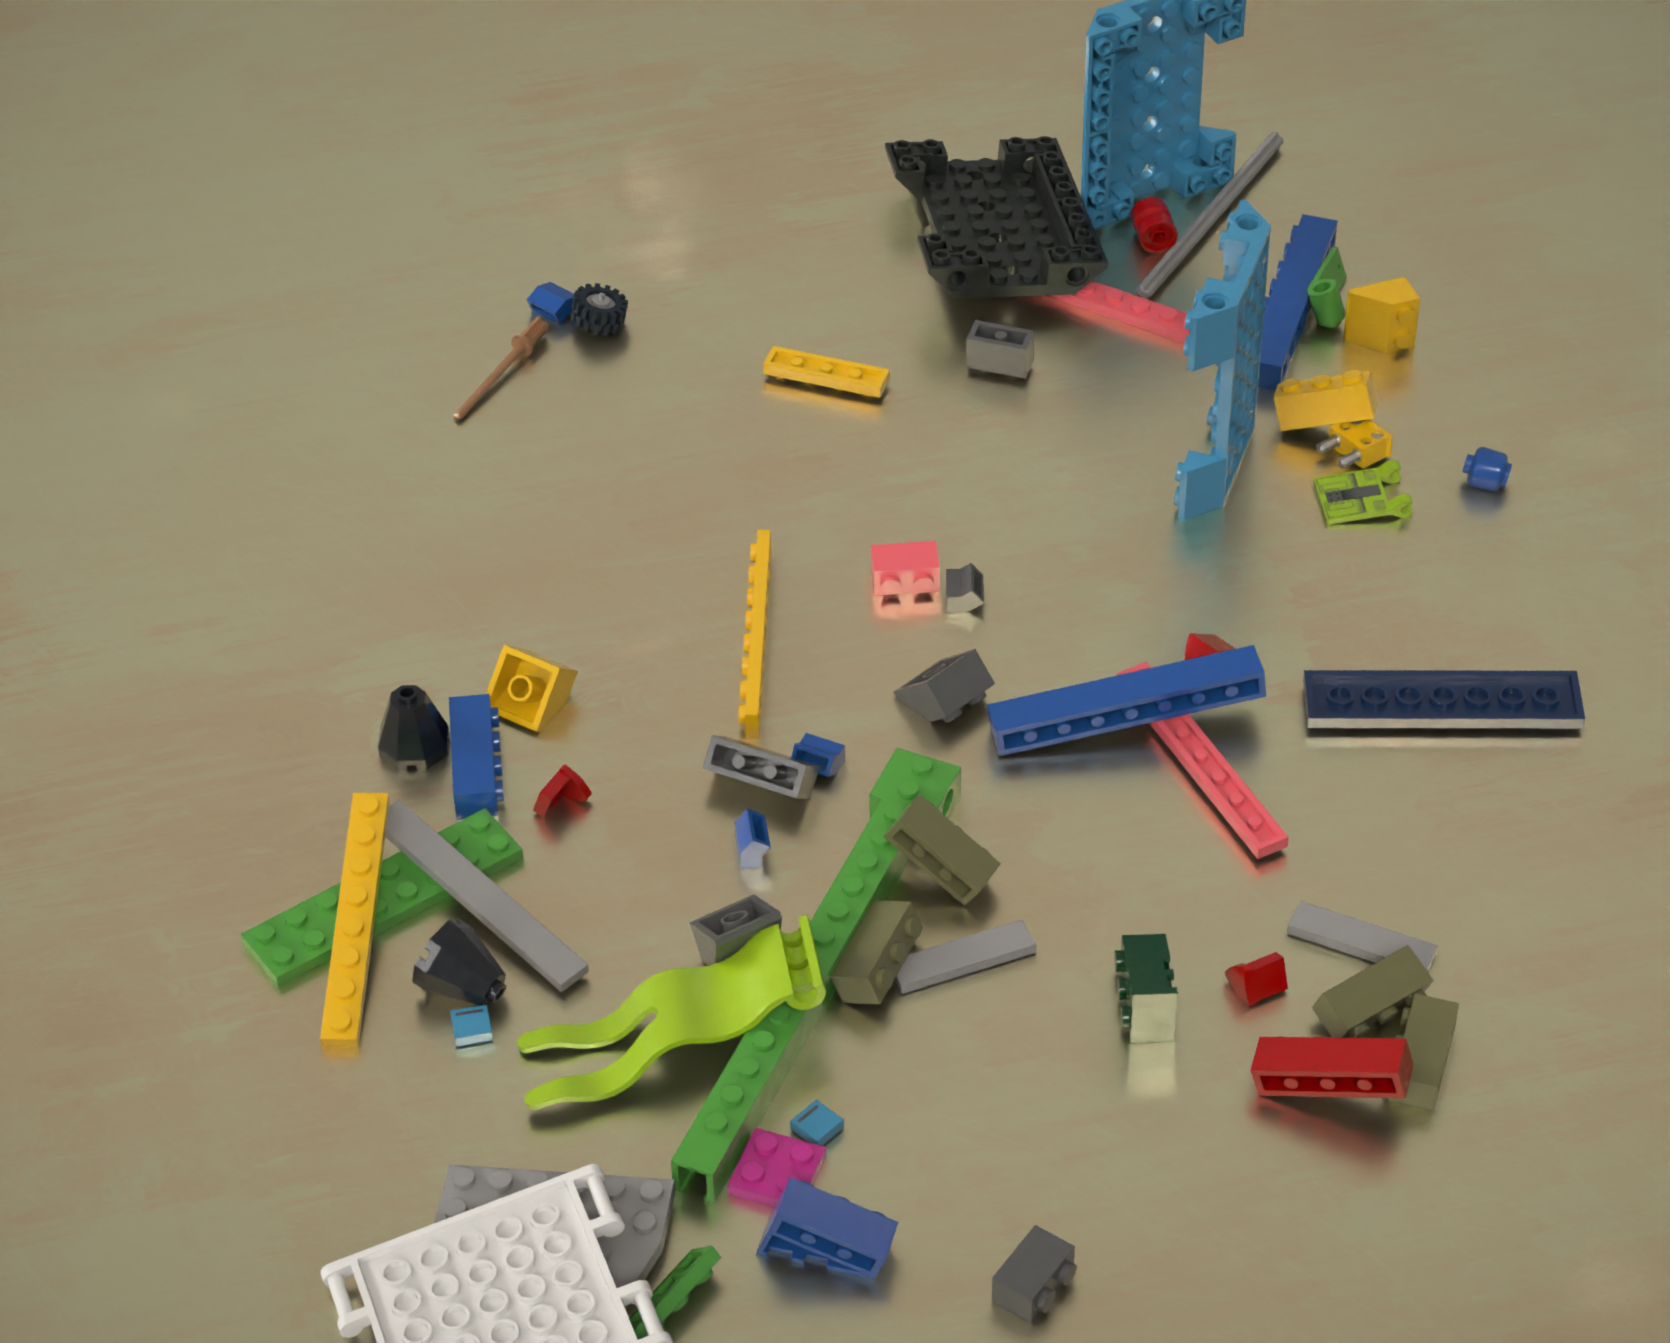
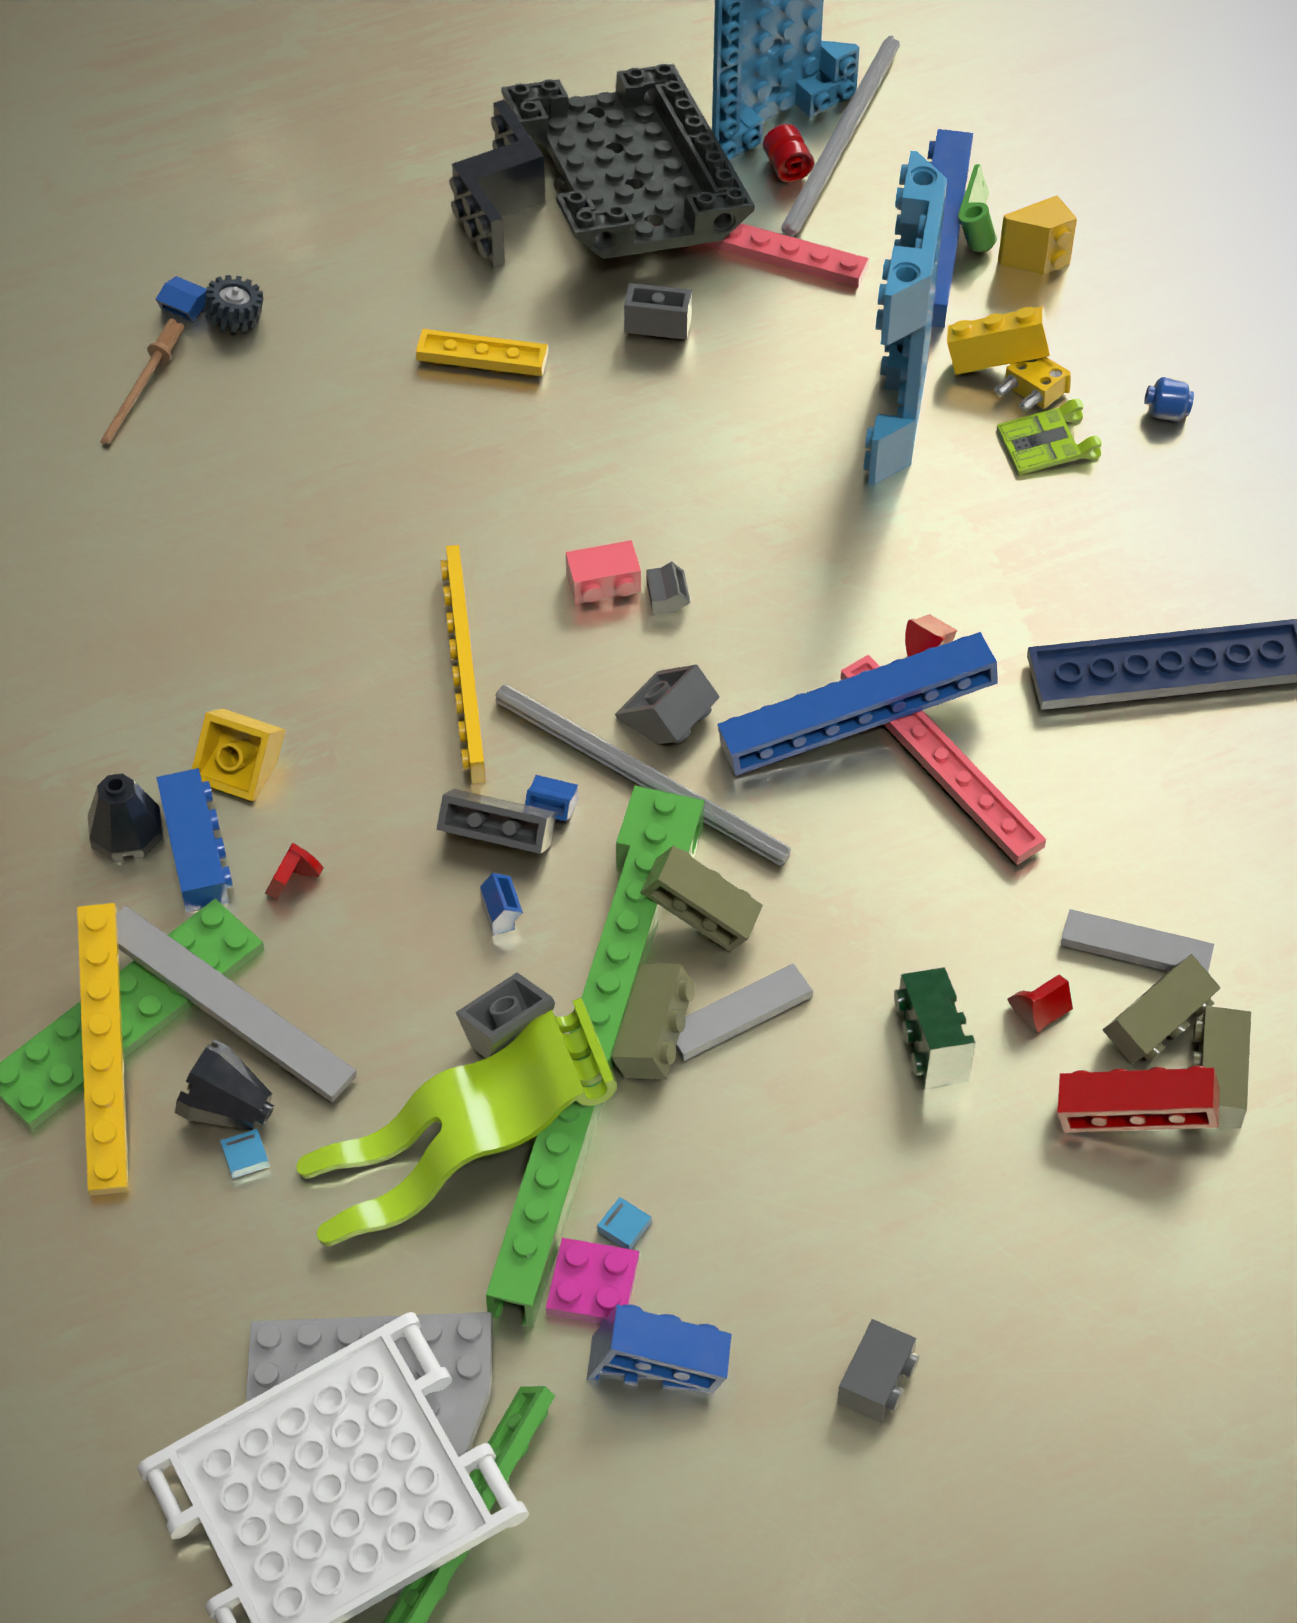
camera: 10 degrees left, 10 degrees up
none -> black bracket [449,100,546,268]
none -> light grey axle [495,684,791,865]

